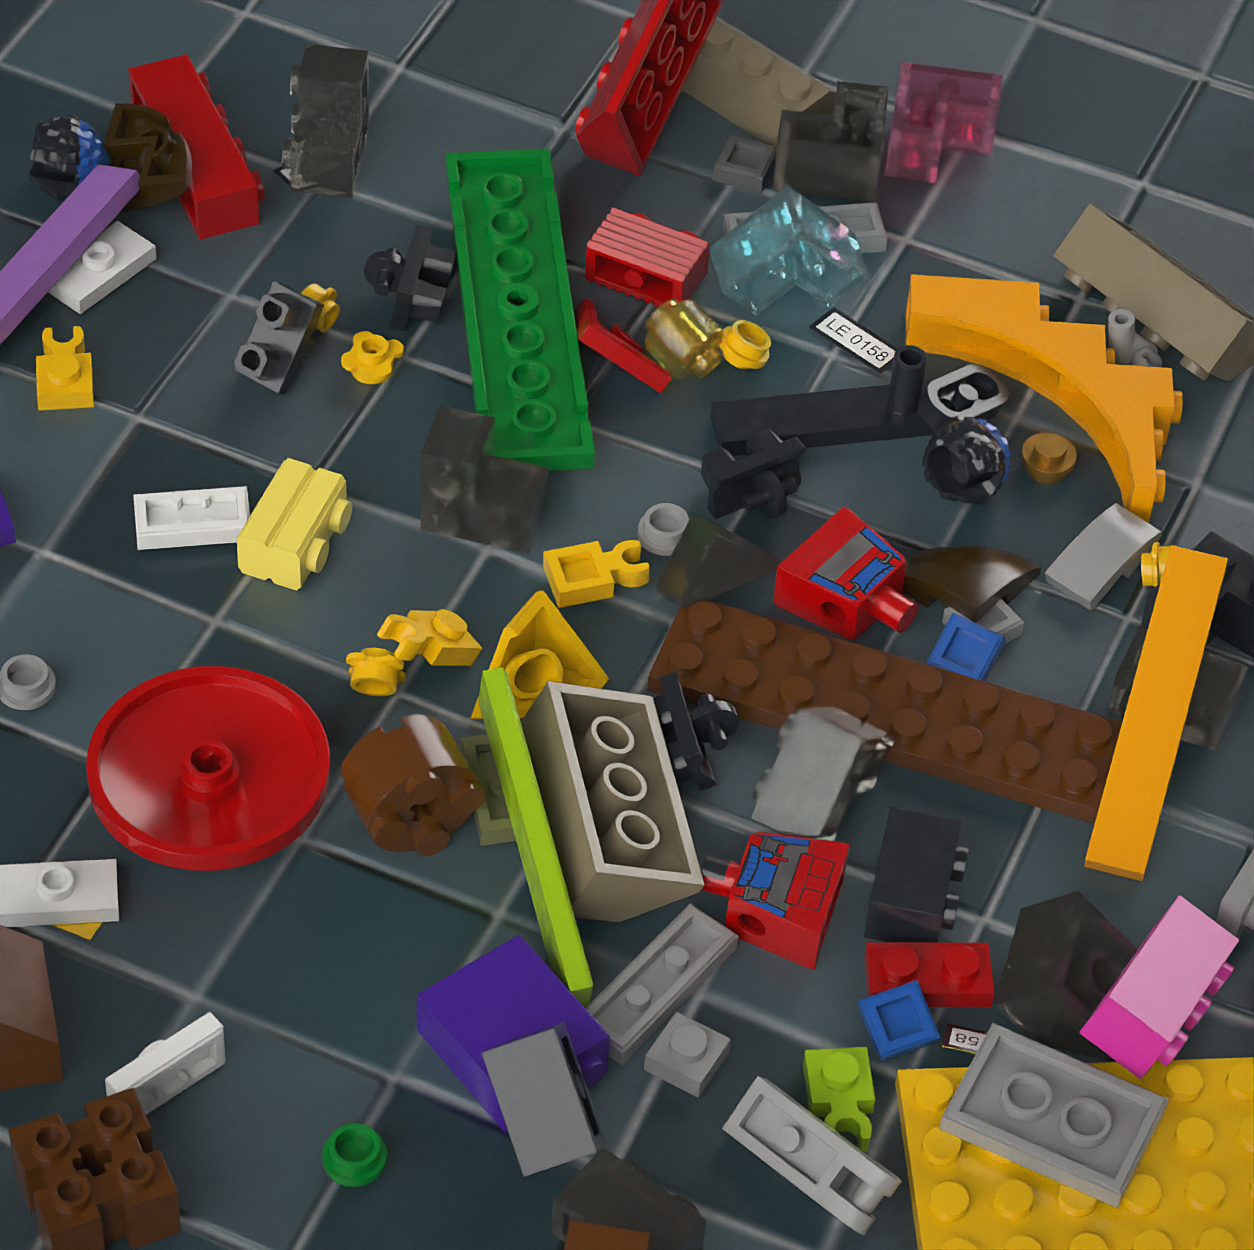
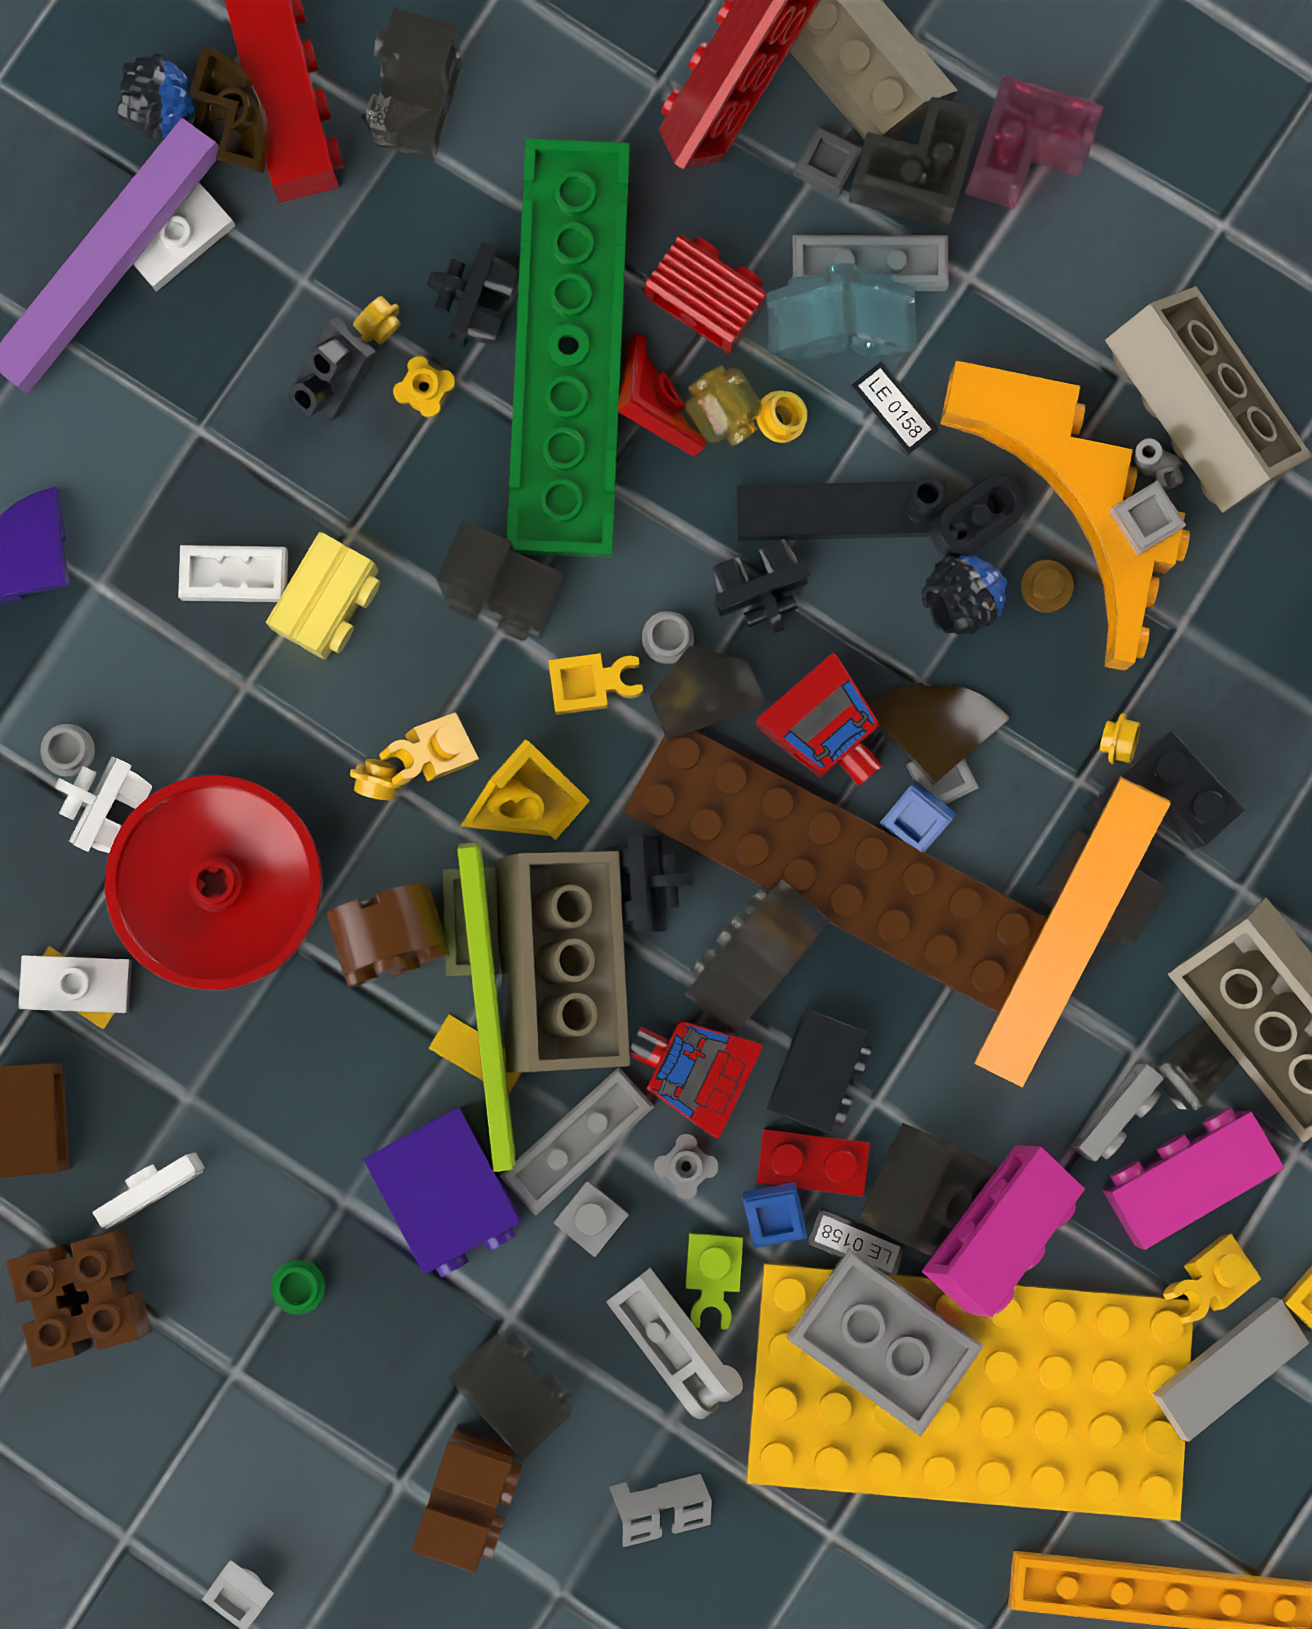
camera: 10 degrees right, 35 degrees up
yellow plate [36,326,94,410] -> none
panel [482,1021,606,1177] -> none
light grey slope [1045,503,1162,611] -> none
none -> white hips [54,756,152,853]
none -> yellow sticker [429,1014,522,1093]
none -> light grey plate [654,1134,718,1199]
none -> light grey tile [1109,480,1186,556]

